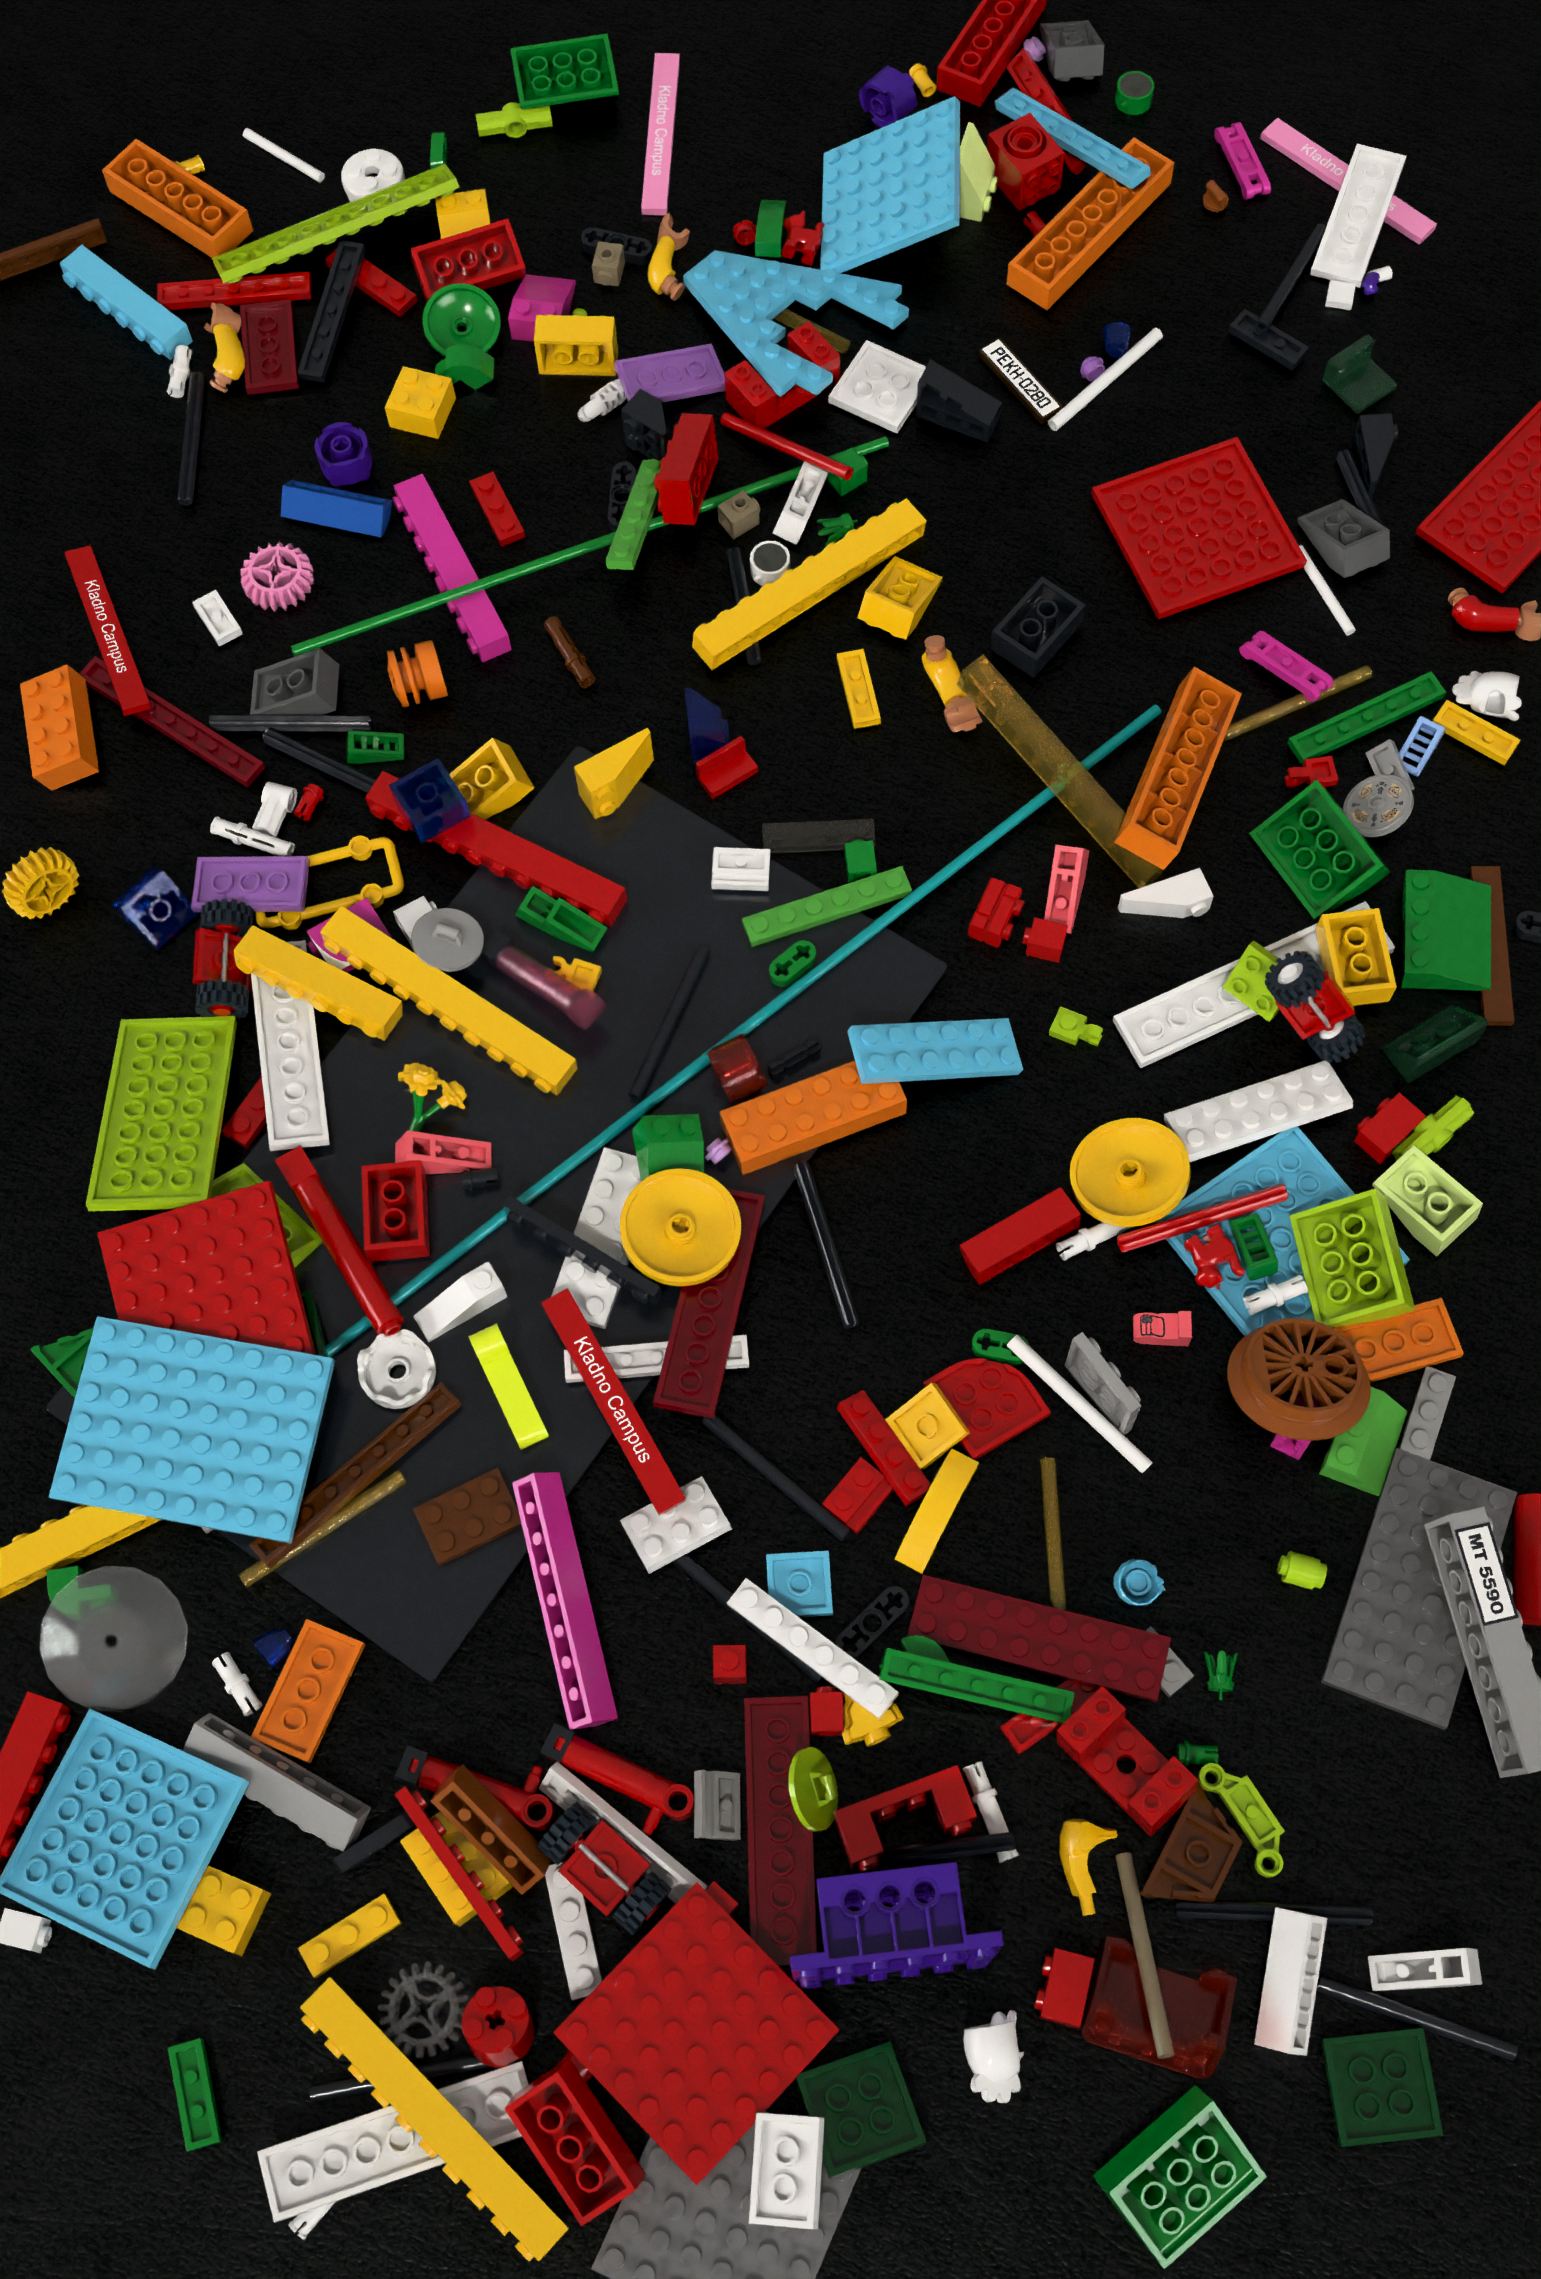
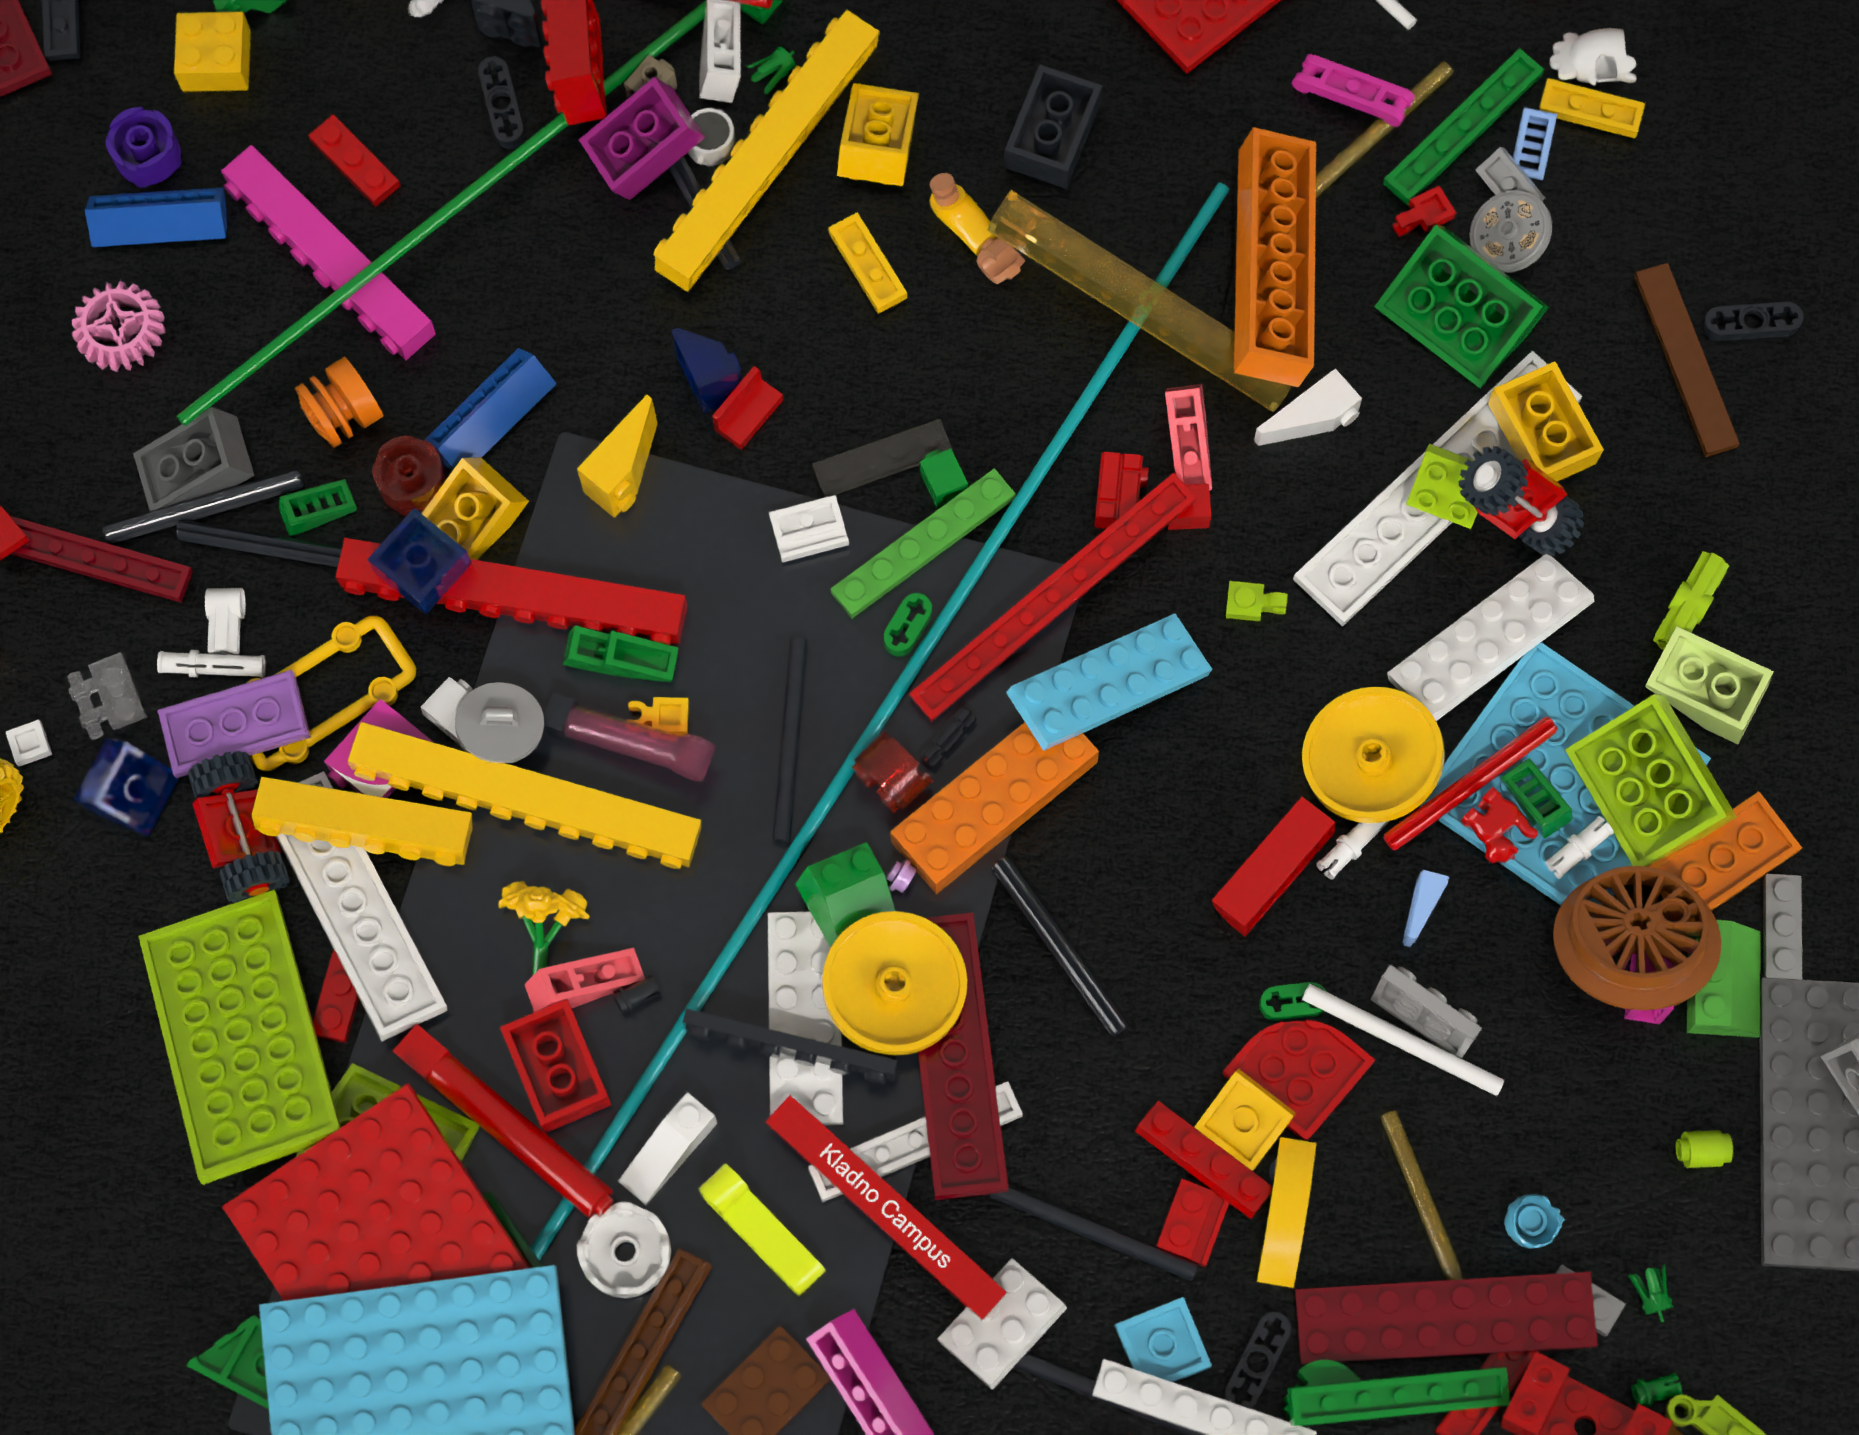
camera: 20 degrees left, 5 degrees up
white plate [192,590,243,646] -> none
red pin [293,784,324,821] -> none
reddish brown pin [543,616,596,688] -> none
bright green plate [606,459,661,570] -> none
coral leg [1133,1311,1192,1347] -> none
red brick [1354,1092,1426,1165] -> none
clear green slope [1382,1005,1488,1083] -> none
green slope [1401,870,1491,991] -> none
none -> white plate [6,720,52,767]
none -> clear plate [67,652,147,739]
none -> clear red brick [372,435,447,515]
none -> blue brick [423,348,557,471]
none -> magenta brick [579,77,705,200]
none -> red plate [909,473,1197,722]
none -> light blue slope [1402,870,1449,947]

